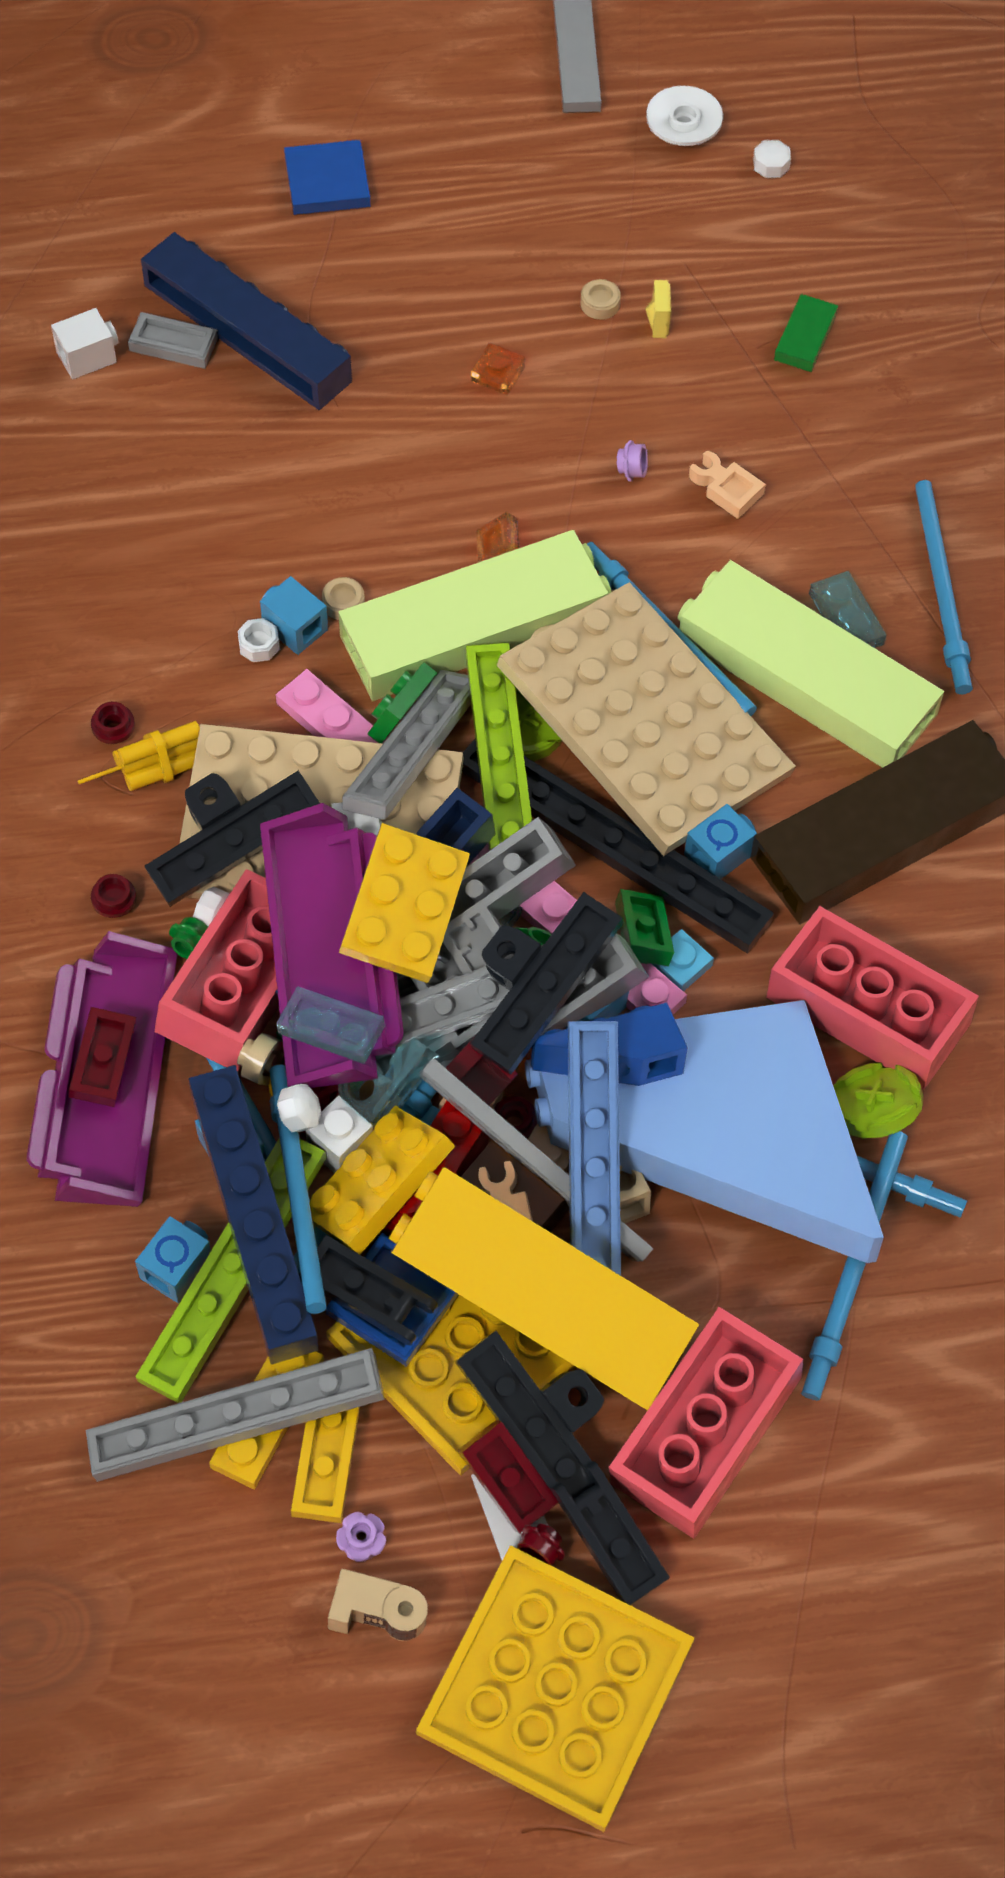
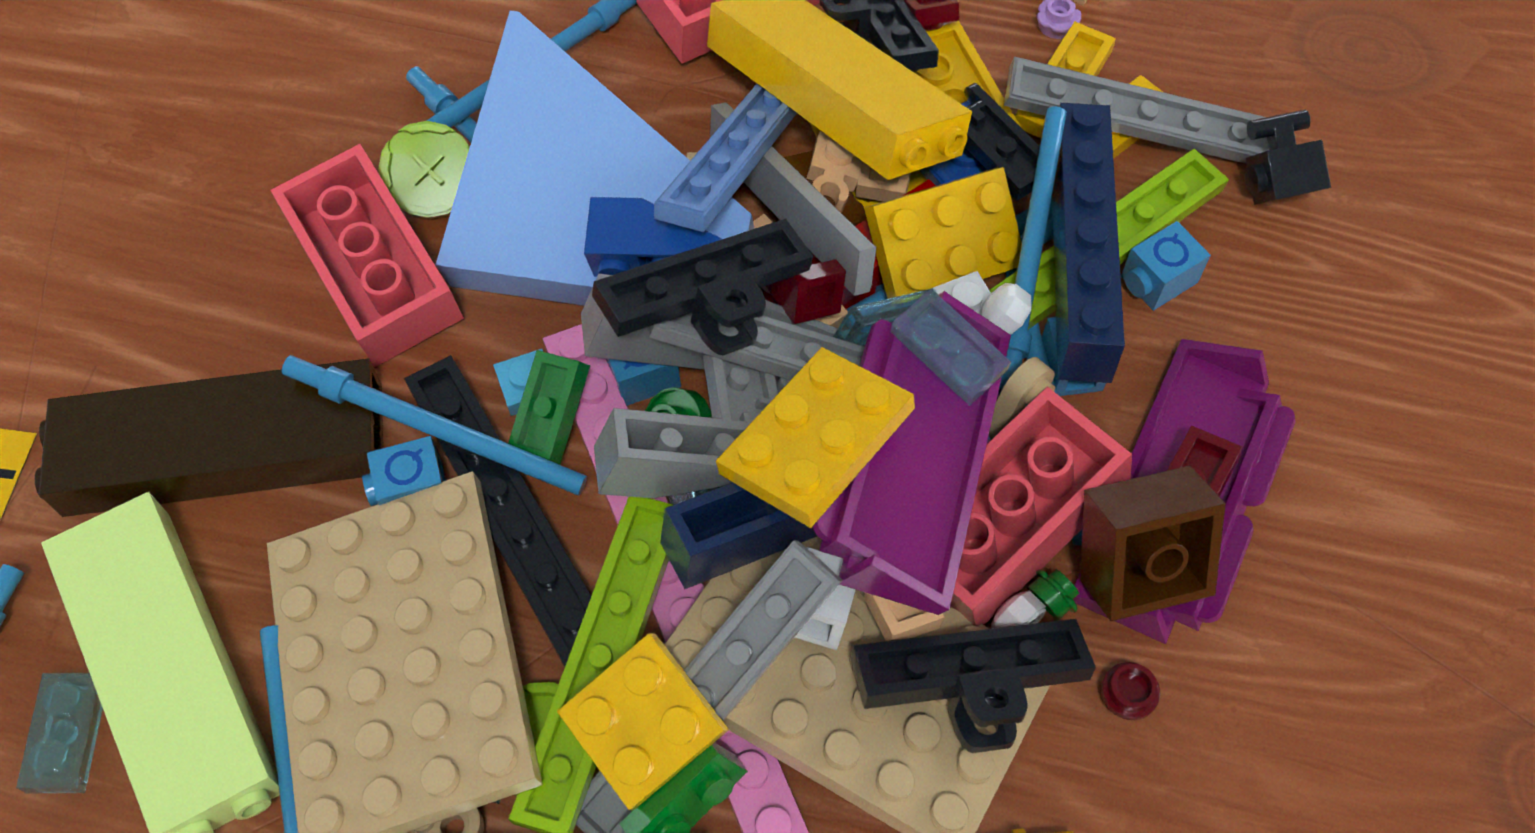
camera: 155 degrees left, 0 degrees up
none -> dark azure bar [282,355,587,496]
none -> yellow plate [557,633,729,810]
none -> reddish brown brick [1080,466,1226,621]
none -> black brick [1245,109,1331,205]

